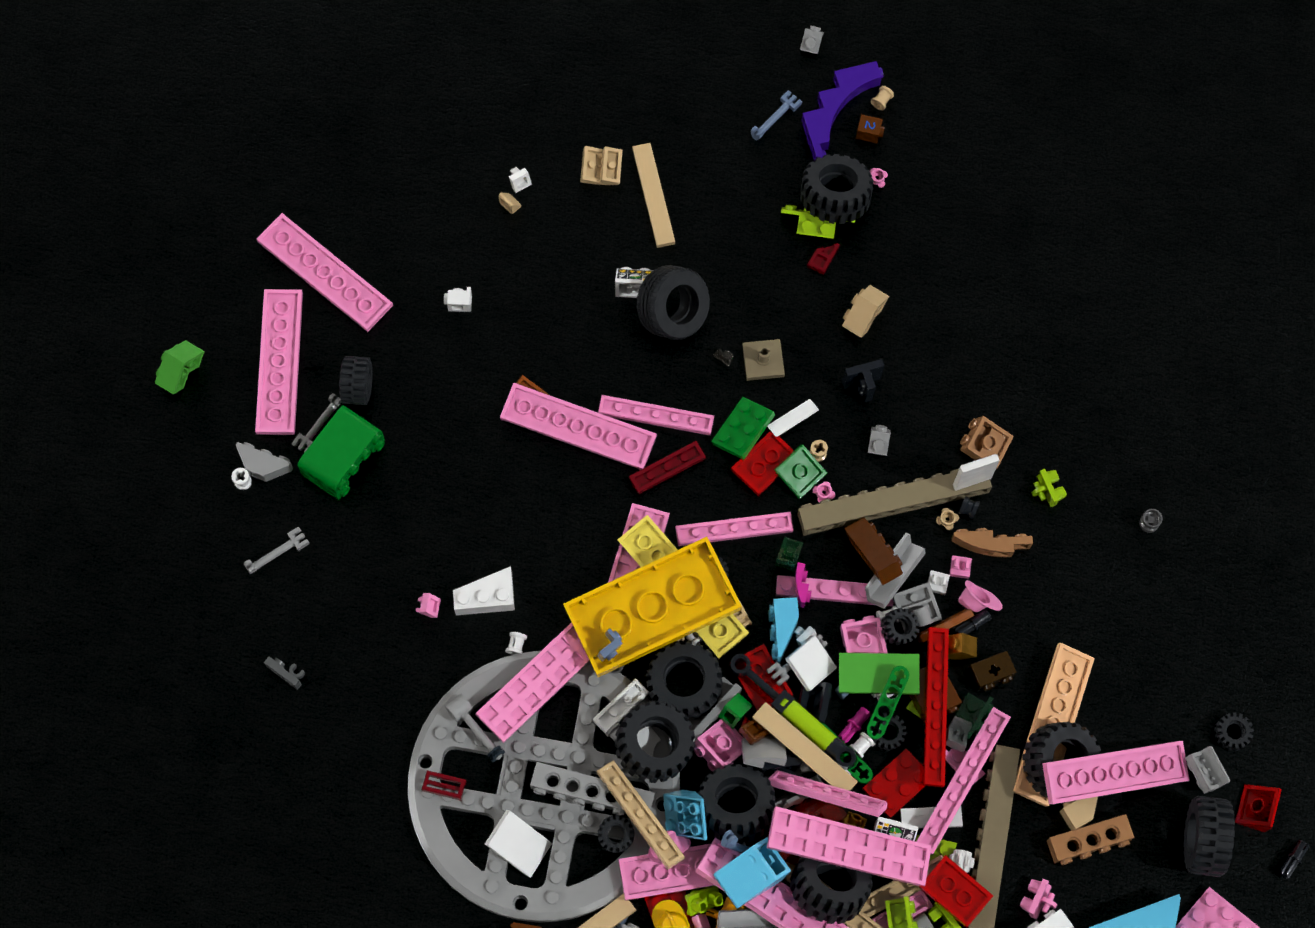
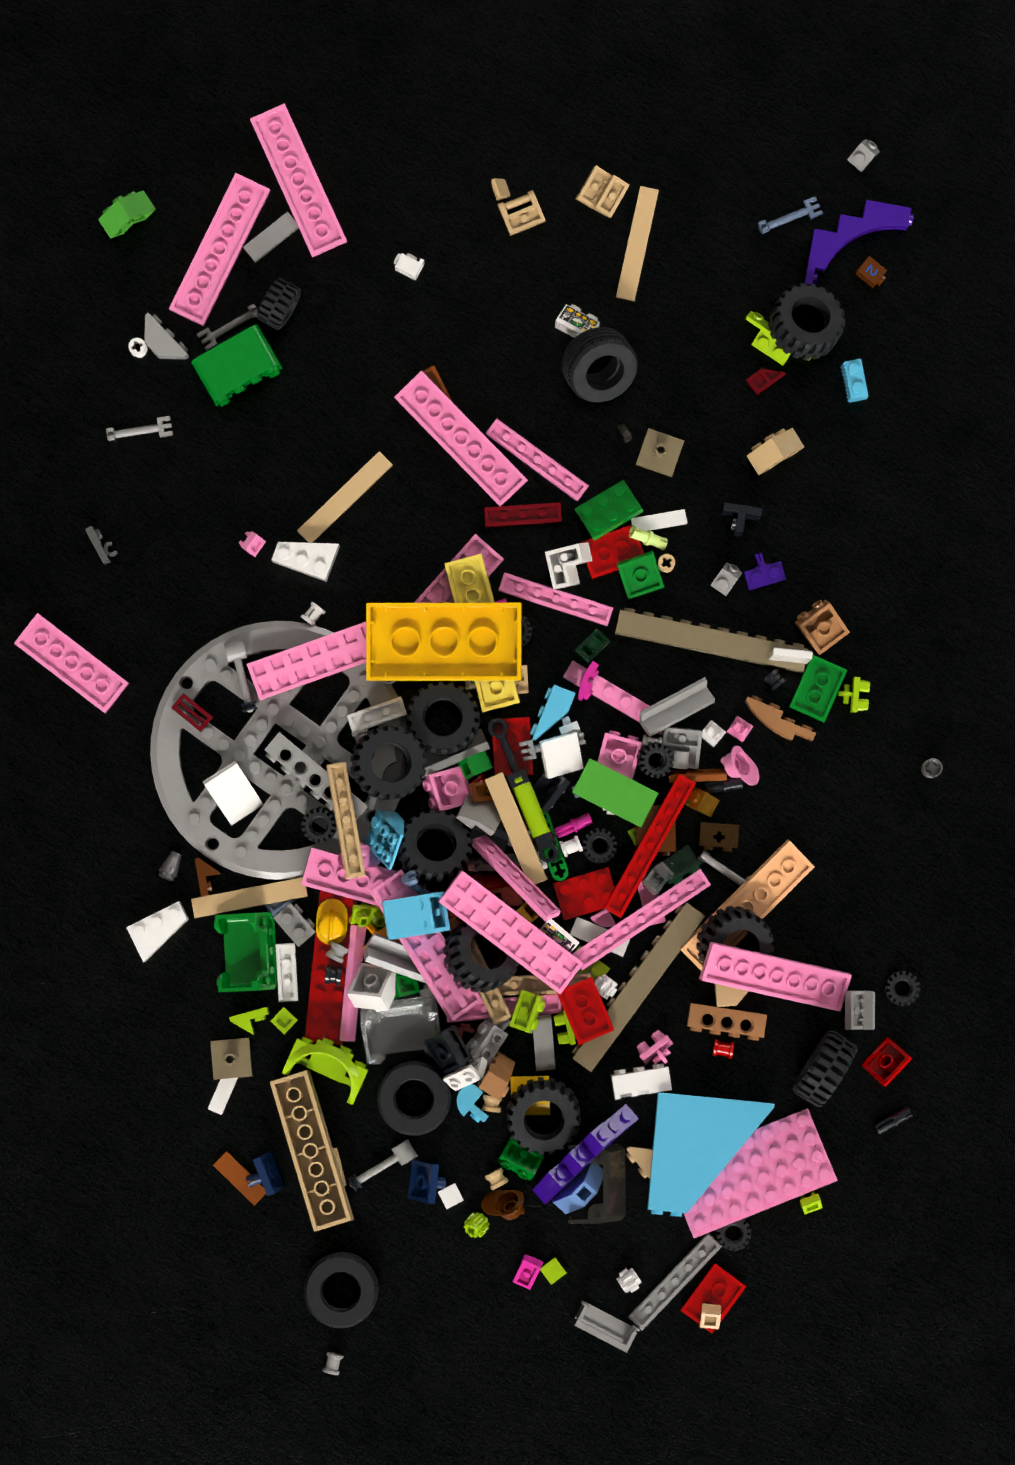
camera: 25 degrees right, 15 degrees up
white tile [509,167,532,193] -> none
sand blue bracket [597,628,623,662] -> none
bright pink plate [813,482,835,503] -> none
reddish brown brick [844,517,903,585] -> none
green beam [866,666,909,739] -> none
bright pink plate [870,168,888,188] -> none
tan bush [871,86,894,110] -> none
tan plate [936,508,959,530] -> none
none -> bright pink plate [14,613,129,714]
none -> light grey tile [243,212,299,263]
none -> tan tile [297,451,393,543]
none -> tan plate [497,190,546,236]
none -> white brick [545,542,593,589]
none -> bright pink tile [590,909,616,927]
none -> yellowish green pin [629,526,668,550]
none -> light grey hinge [697,850,750,886]
none -> red bush [712,1039,734,1059]
none -> dark purple plate [744,553,786,590]
none -> green plate [789,655,847,723]
none -> medium azure brick [841,359,868,403]

